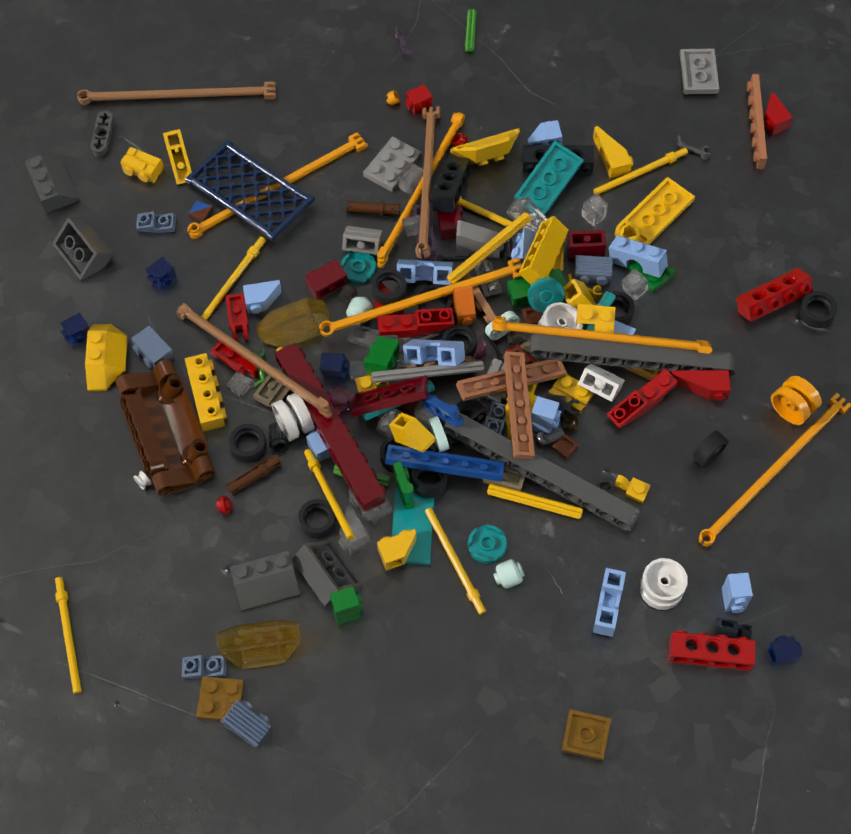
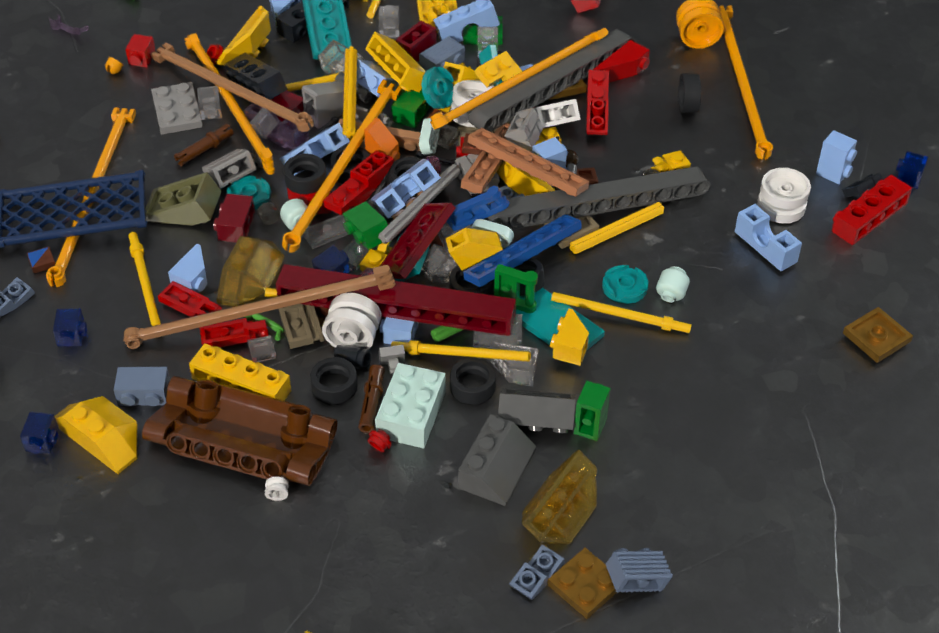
camera: 50 degrees left, 15 degrees down
none -> olive slope [146,172,221,226]
none -> light aqua brick [375,363,446,448]
none -> light grey tile [379,345,405,374]
none -> light grey brick [505,108,543,152]

